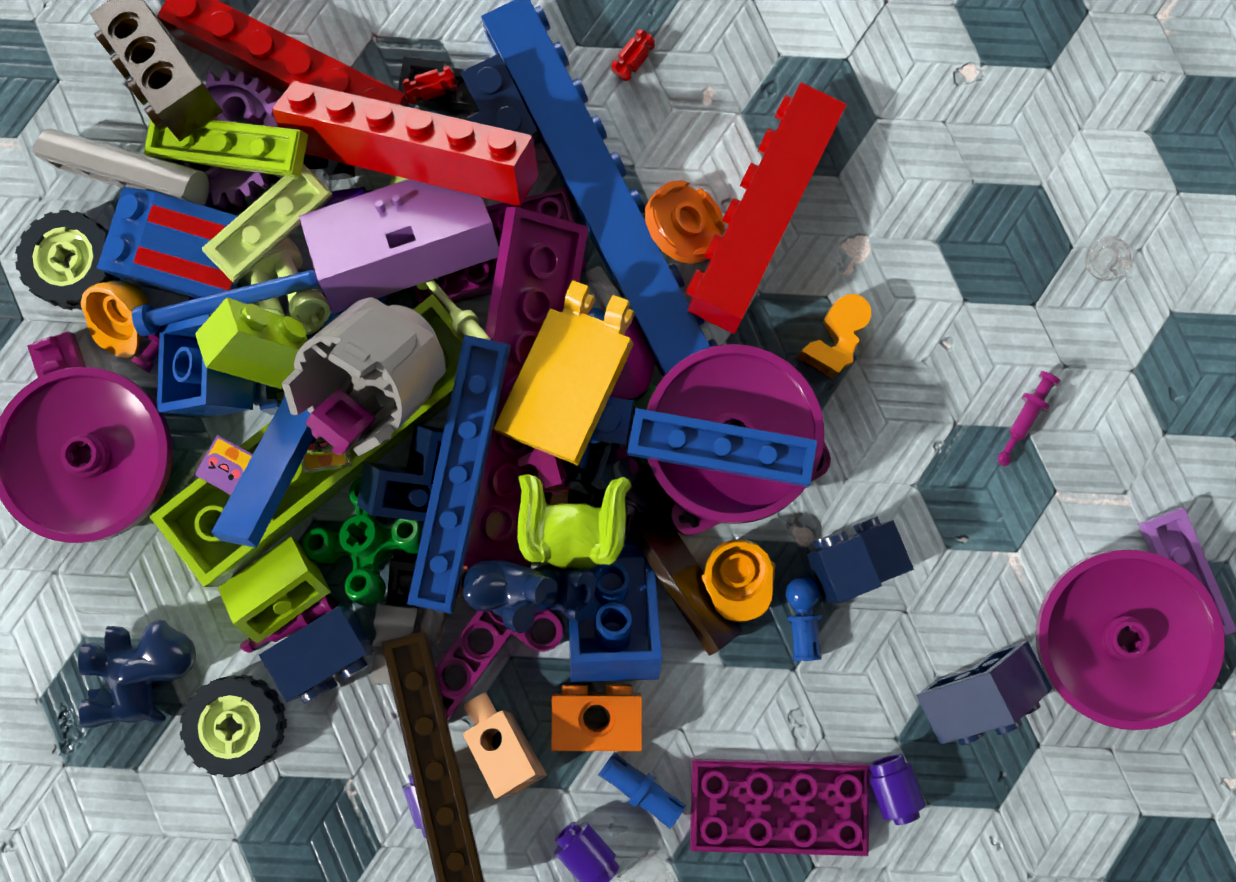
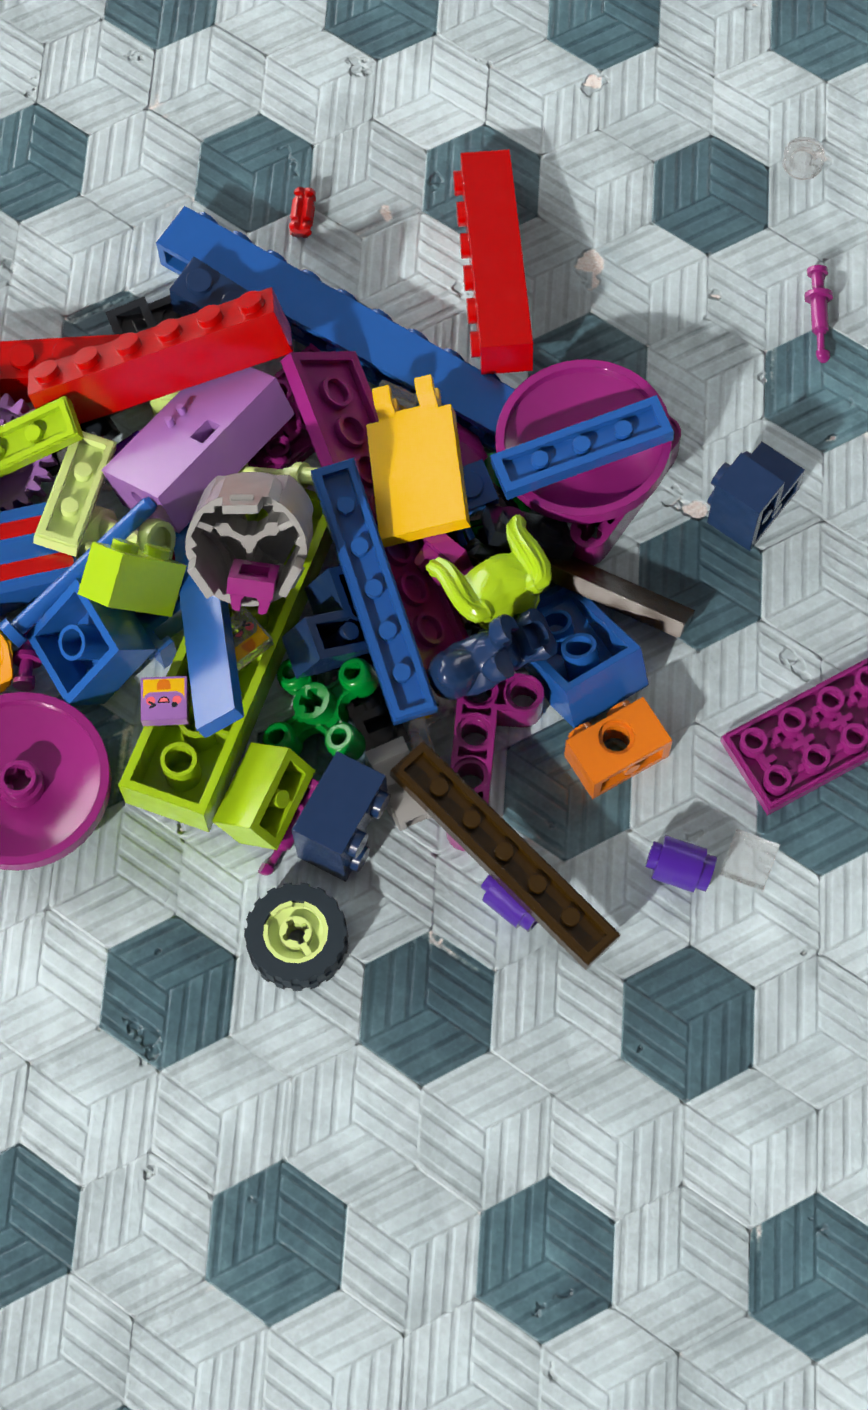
camera: 25 degrees left, 15 degrees down
dark blue animal [78,620,196,728] -> none
red piece [403,66,457,104] -> none
light nougat torso [463,693,547,799] -> none
blue pin [598,751,686,829] -> none
orange tile [645,180,725,264] -> none
light orange hat [702,539,776,622] -> none
blue pin [785,576,822,661] -> none
light orange leg [796,294,872,379] -> none

